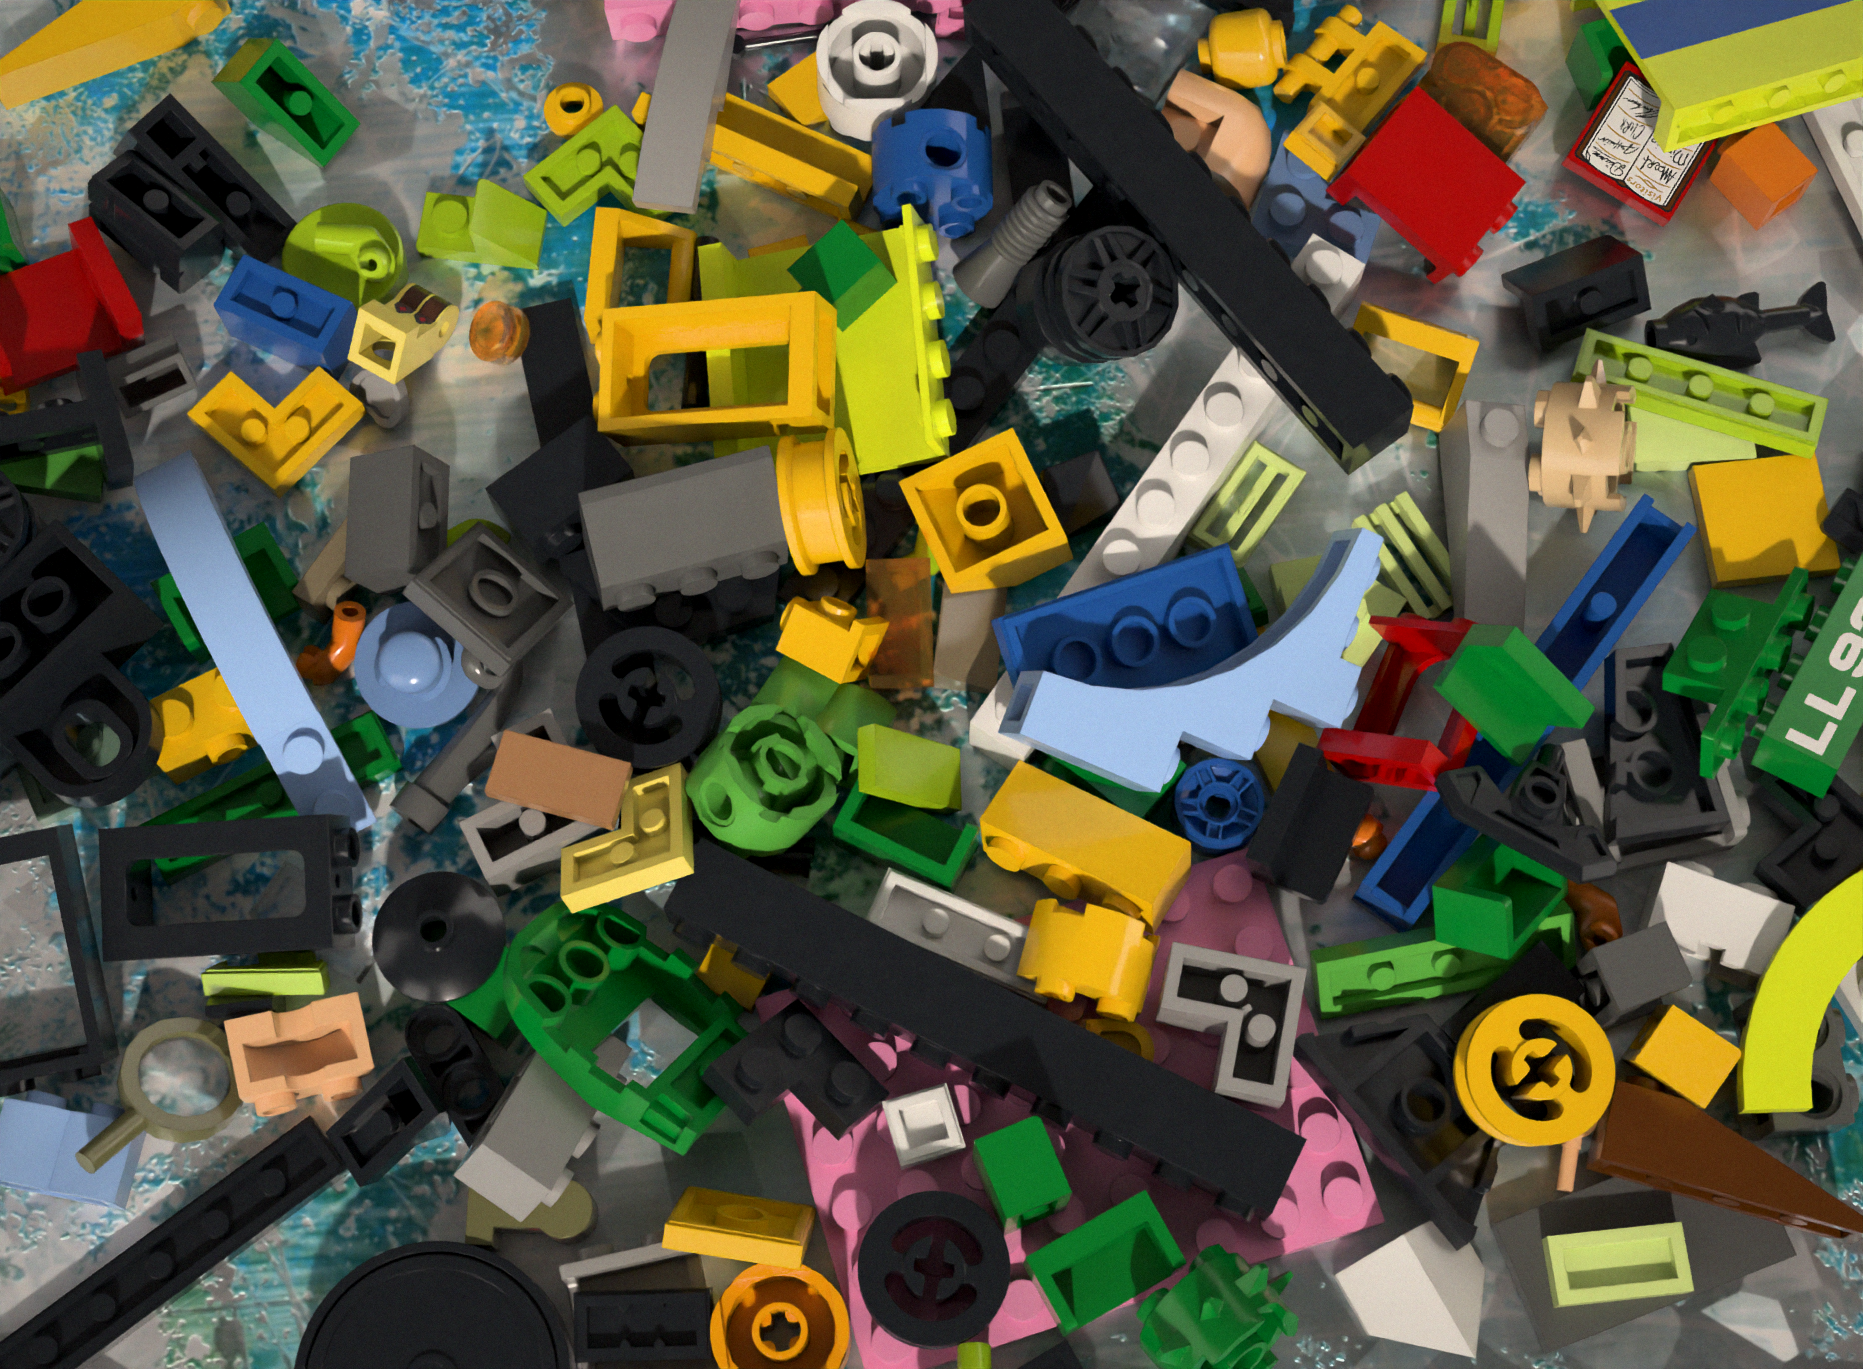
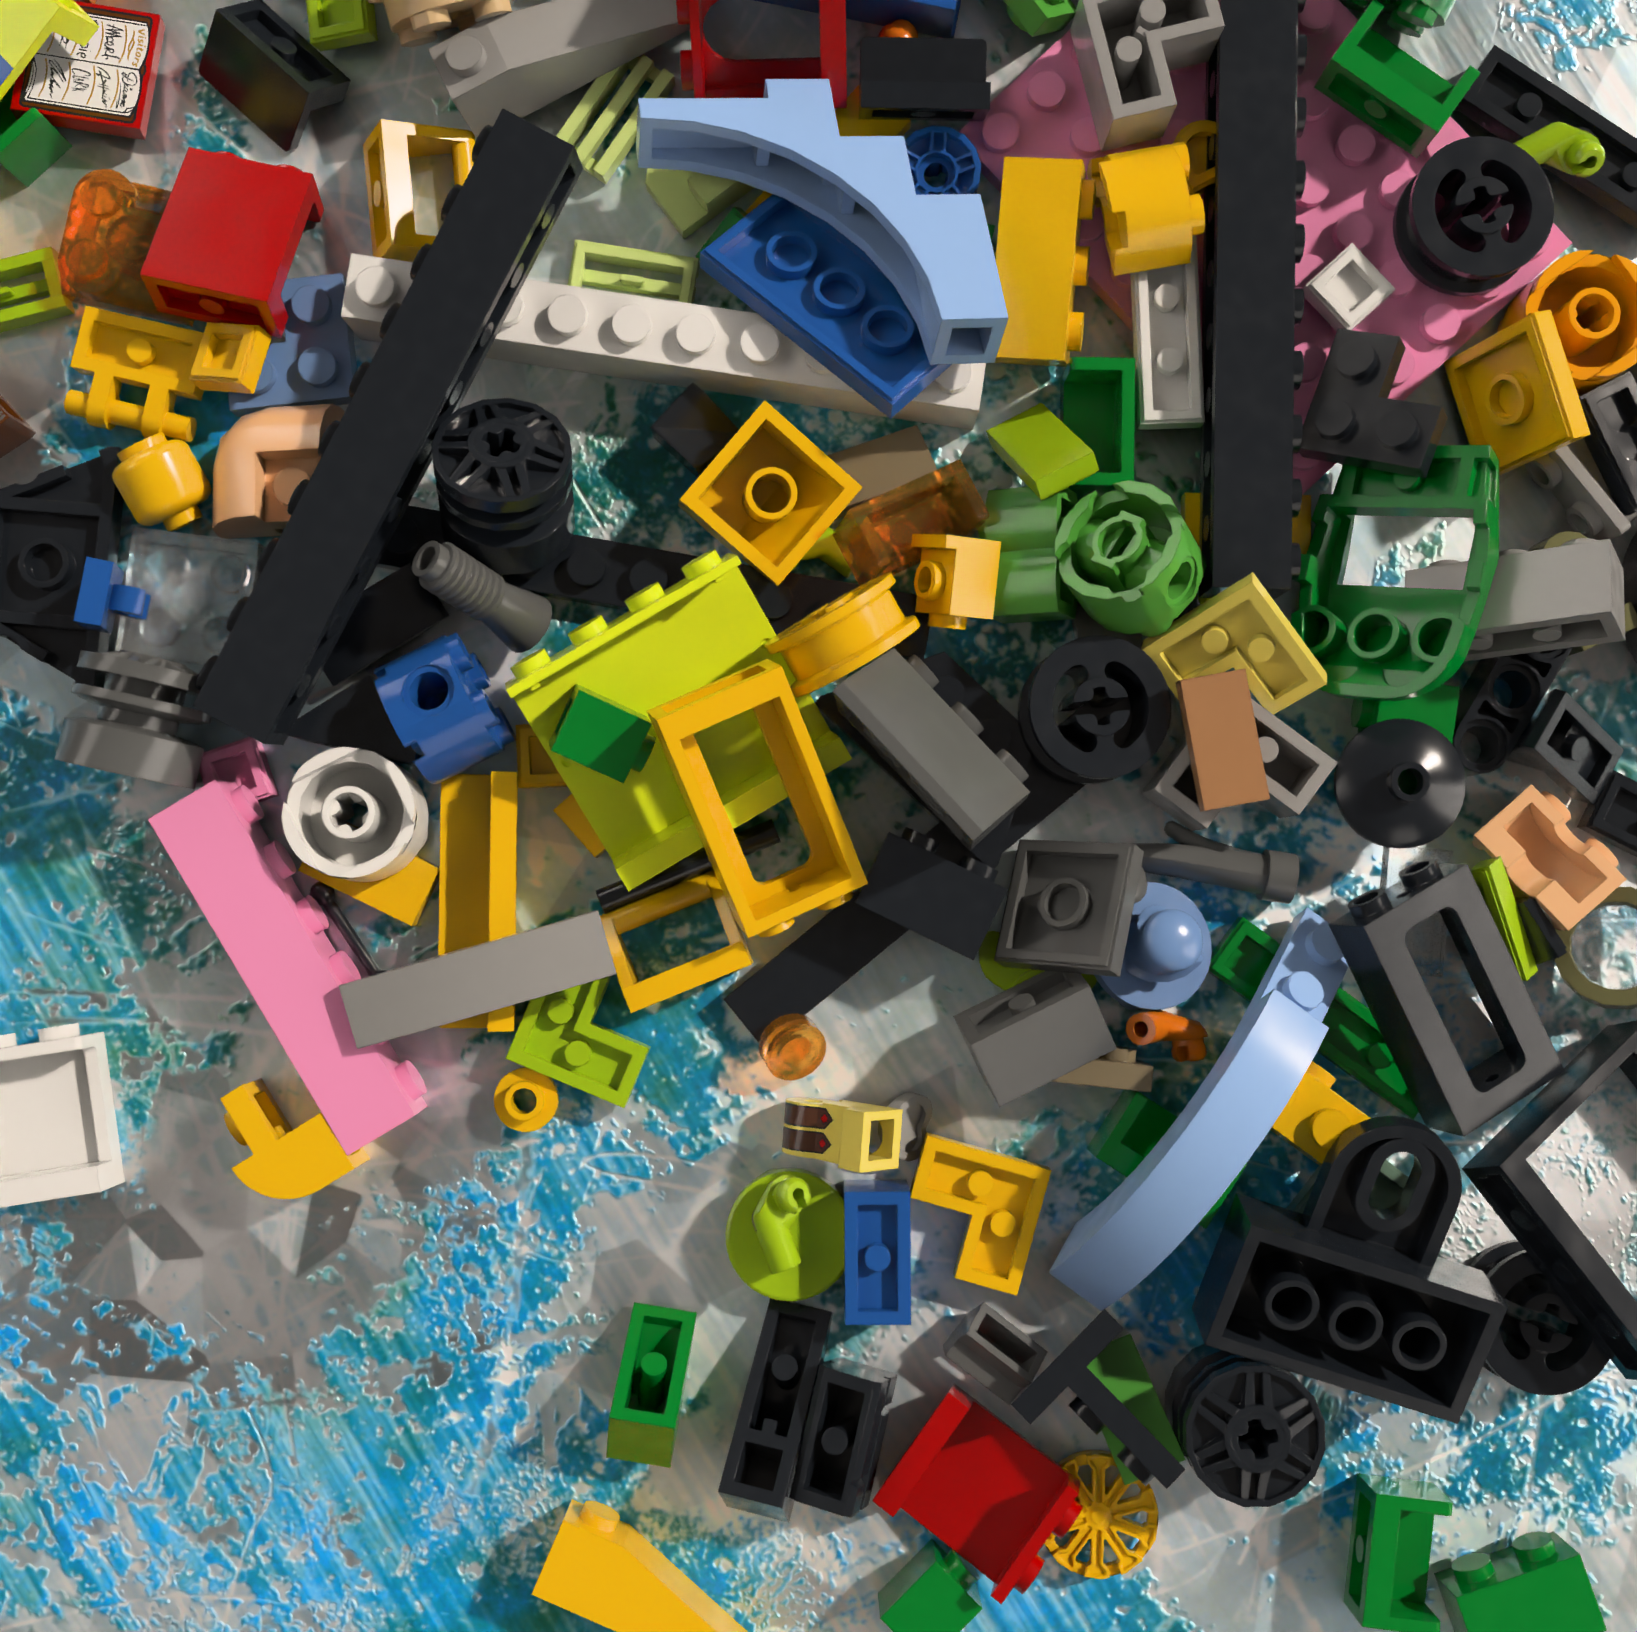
camera: 115 degrees left, 15 degrees up
lime slope [416,178,548,270] -> none
green panel [972,1116,1072,1236] -> none

